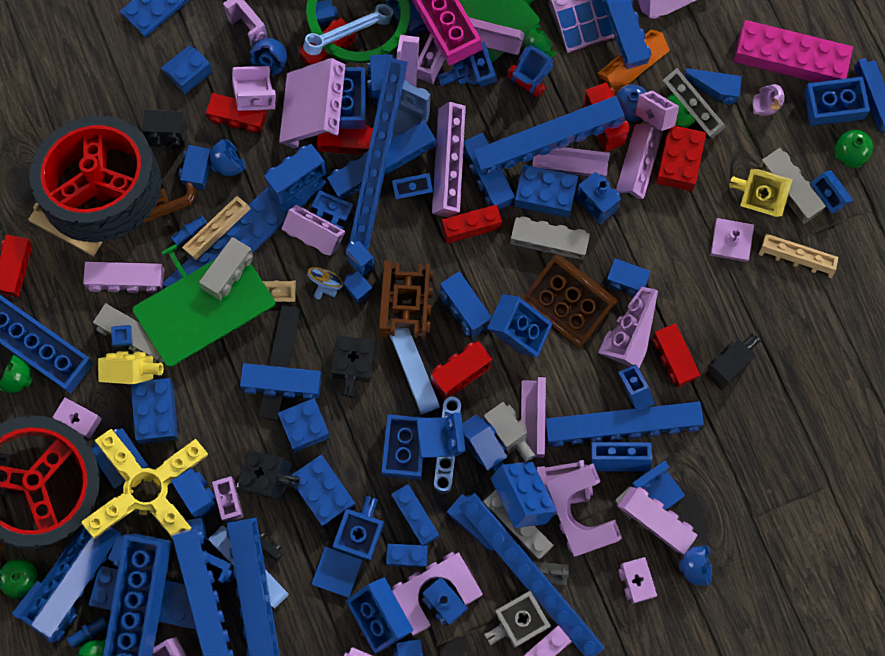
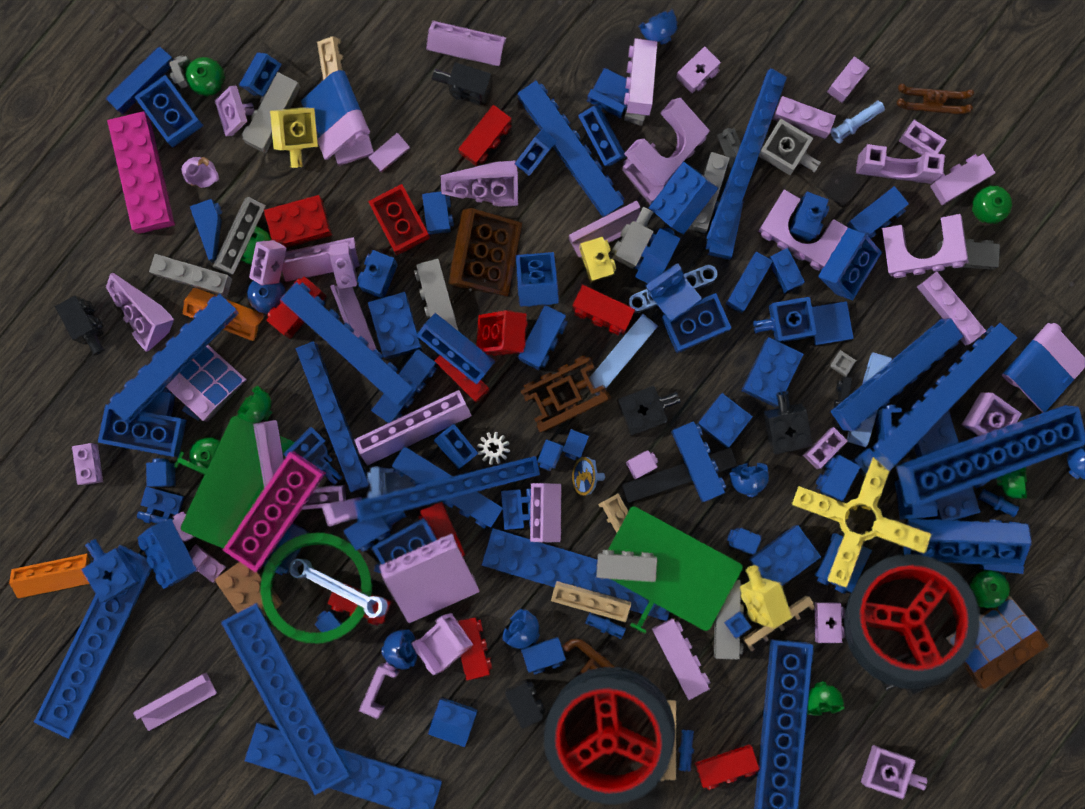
camera: 115 degrees left, 10 degrees up
blue brick [264,144,327,205] -> none
blue piece [506,45,554,98] -> none
none -> light grey brick [149,254,232,297]
none -> light grey bracket [169,56,191,88]
none -> lavender tile [215,86,254,136]
none -> blue brick [296,341,371,492]
none -> blue door [301,70,370,160]
none -> lavender brick [329,242,357,289]
none -> red brick [368,184,430,255]
none -> lavender tile [369,133,410,173]
none -> blue brick [416,313,495,384]
none -> lavender panel [427,21,506,66]
none -> red brick [476,311,527,356]
none -> white gear [477,432,510,465]
none -> light yellow brick [579,237,616,283]
none -> lavender brick [626,450,658,479]
none -> blue pin [678,730,694,771]
none -> blue brick [727,528,761,554]
none -> blue cylinder [730,463,769,497]
none -> tan hinge [742,596,815,652]
none -> light grey tile [829,350,857,377]

